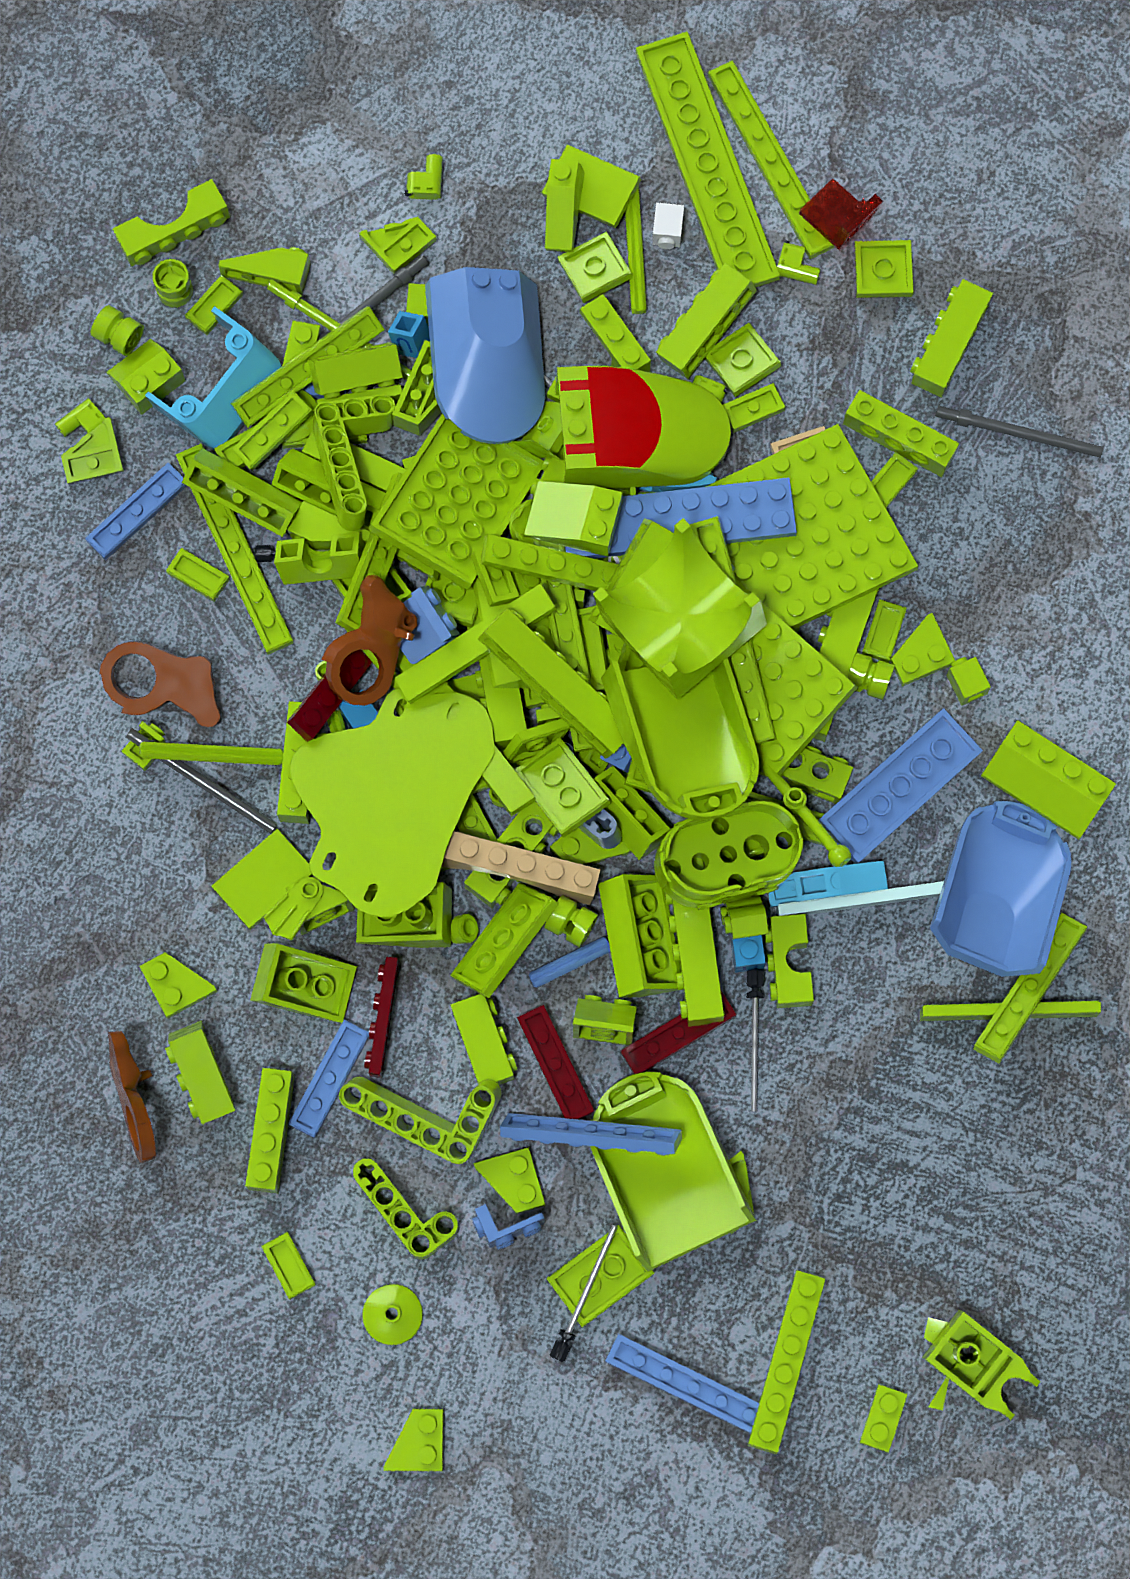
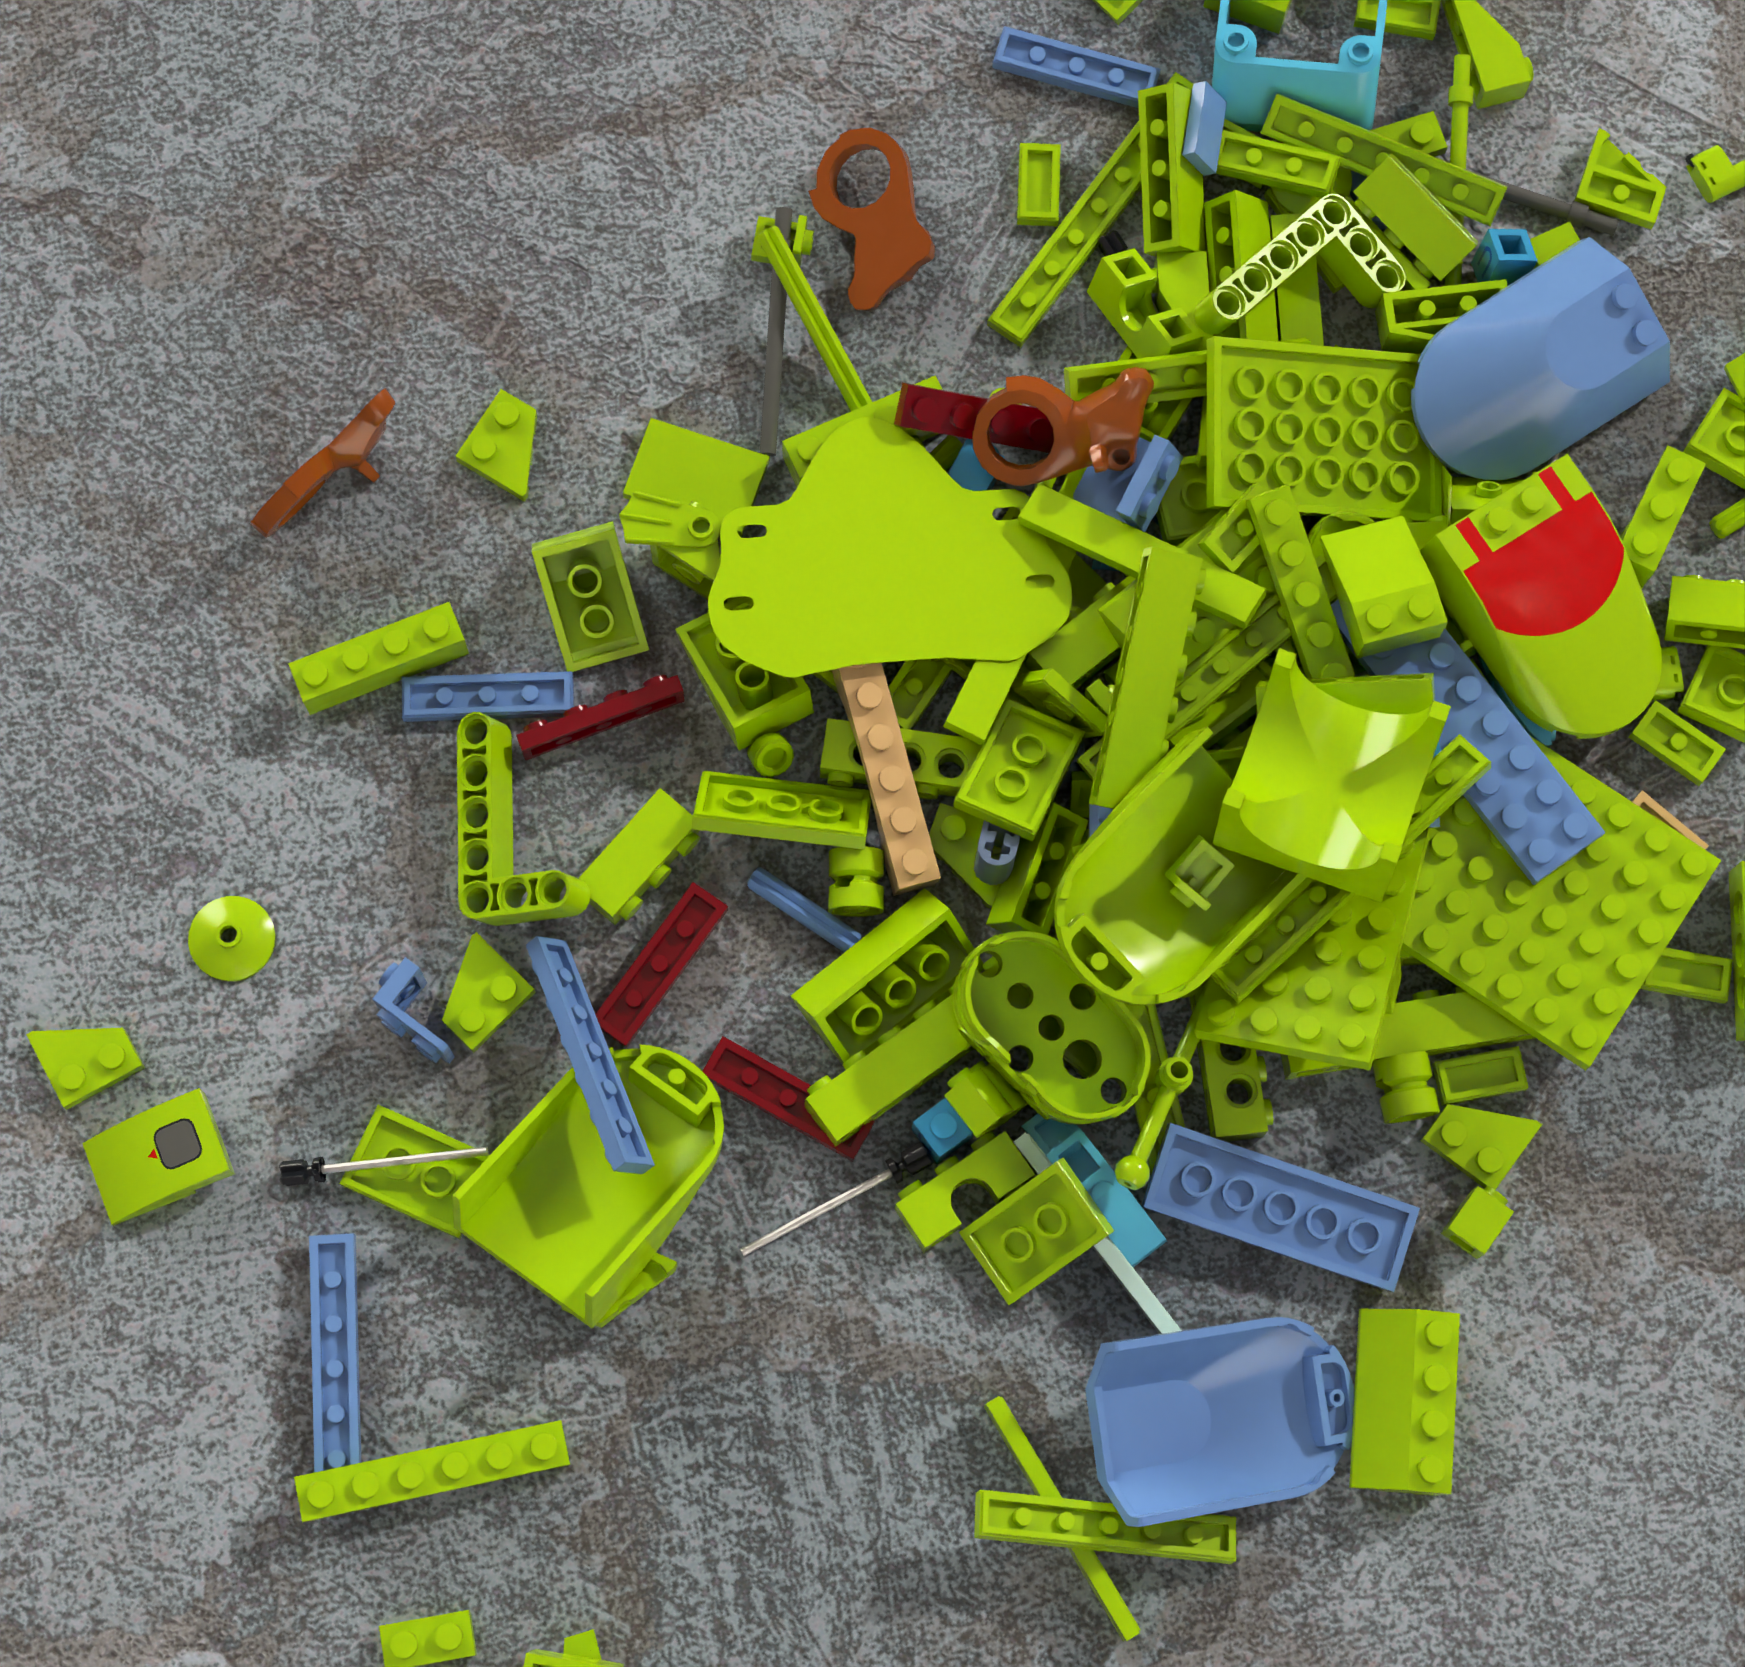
camera: 55 degrees right, 0 degrees up
lime wedge [165,1020,235,1124] -> none
lime tile [261,1232,316,1300] -> none
lime beam [353,1158,459,1259] -> none
lime slope [573,995,637,1046] -> none
none -> lime slope [82,1088,235,1226]
none -> lime plate [958,1157,1114,1305]
none -> lime bracket [1164,835,1235,911]
none -> medium blue tile [1182,81,1227,176]

